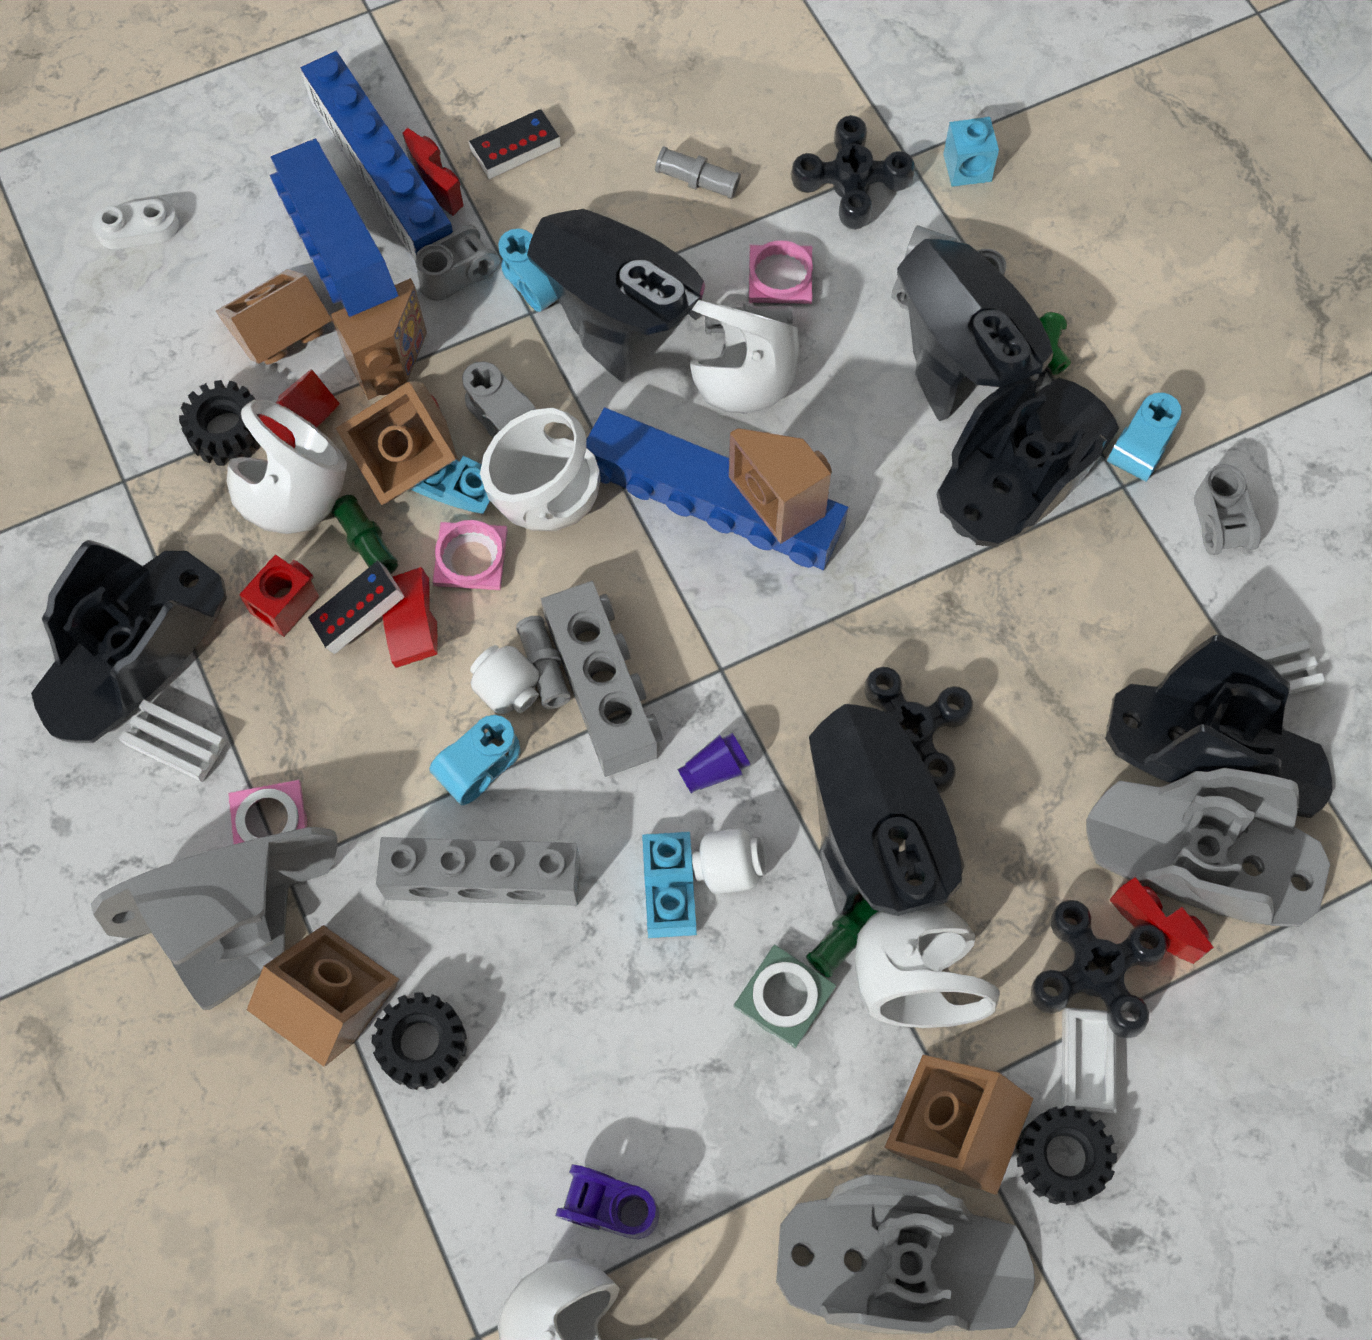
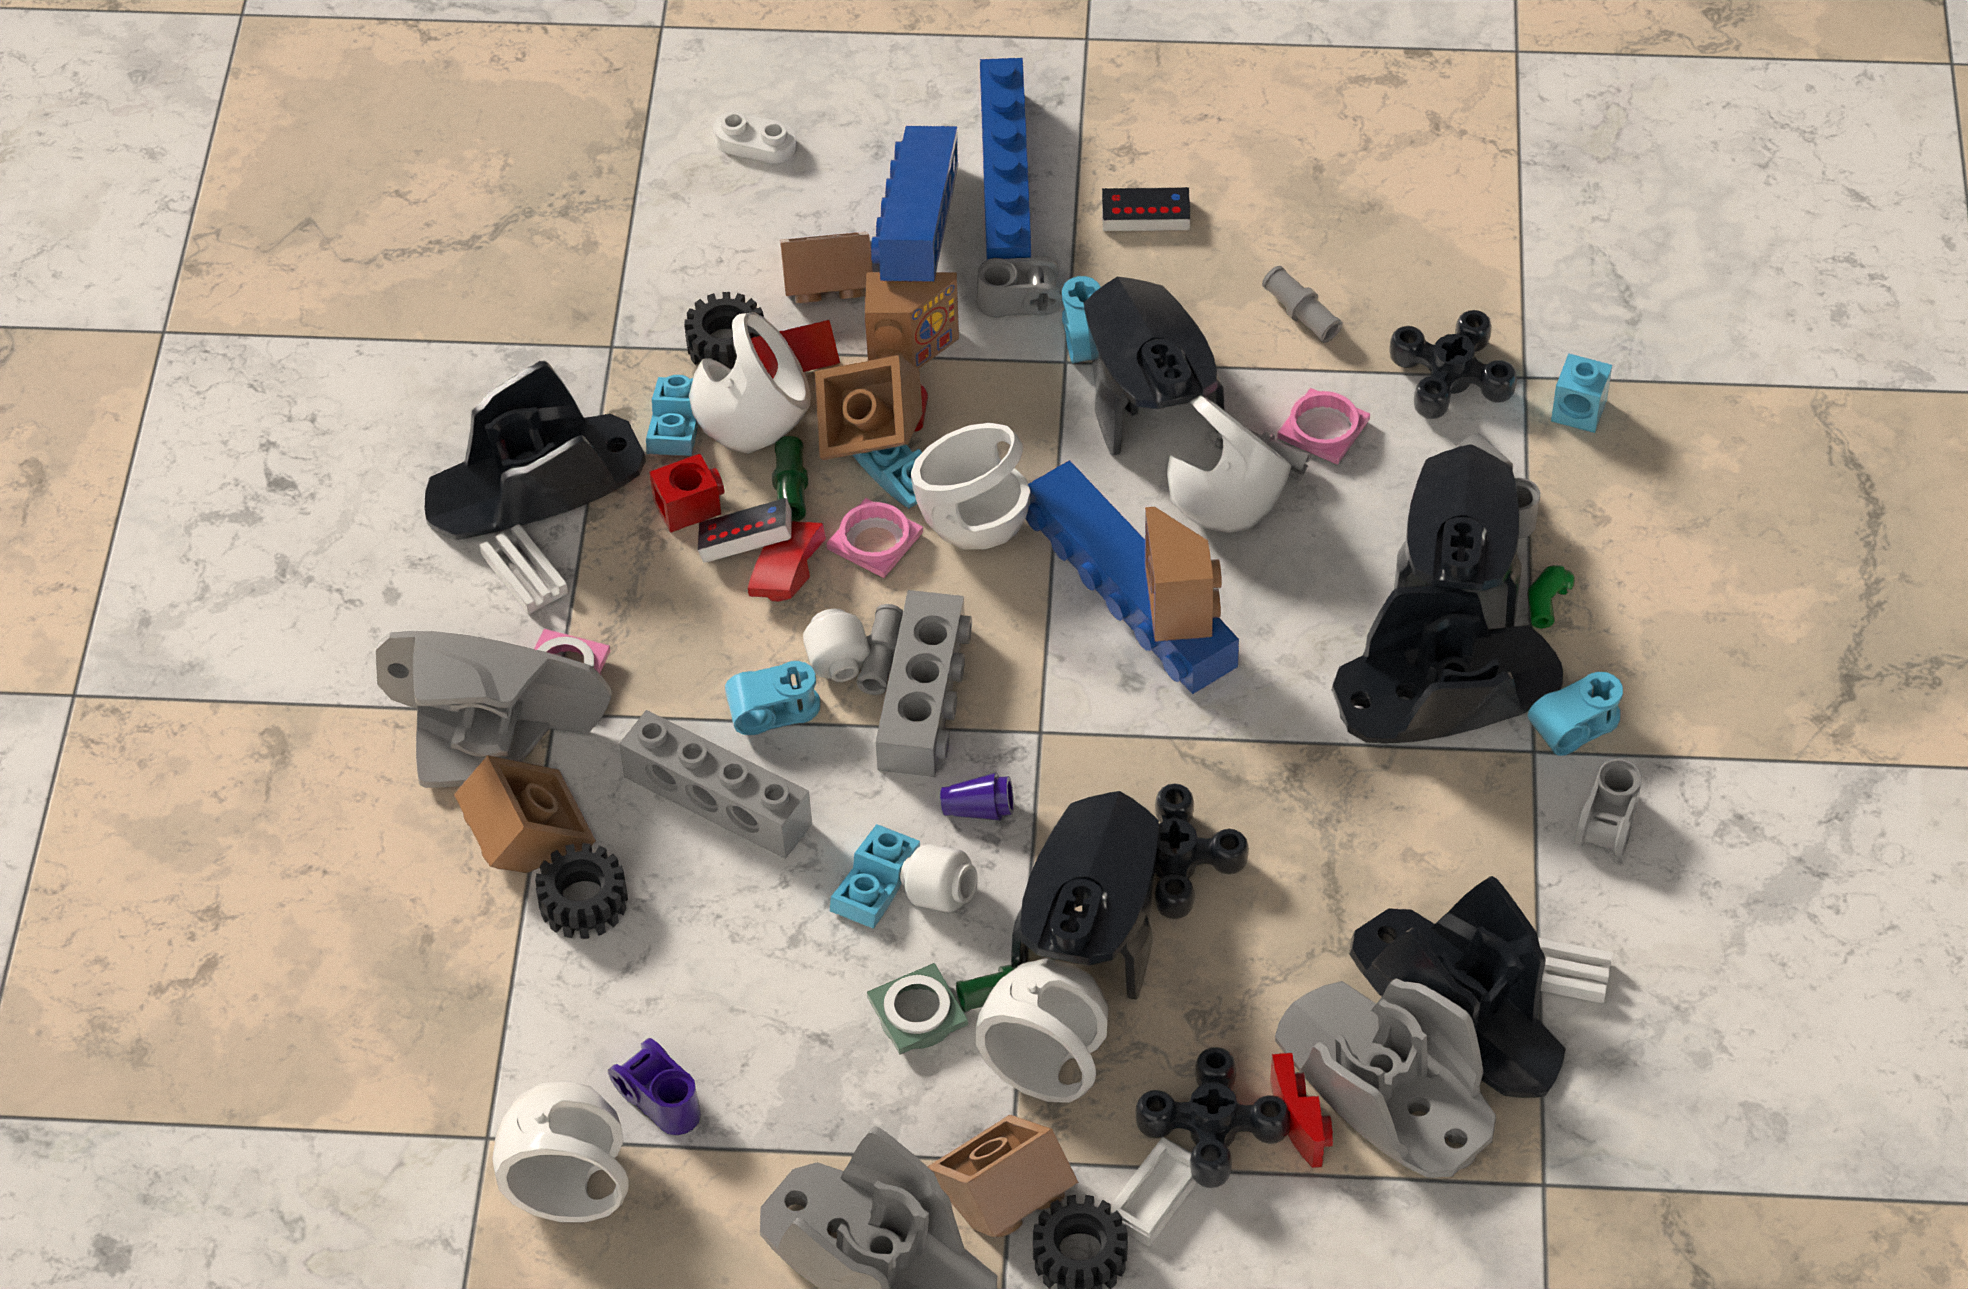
camera: 30 degrees right, 15 degrees down
red slope [402,128,464,216] -> none
light grey piece [462,361,536,438] -> none
none -> medium azure slope [646,375,698,456]

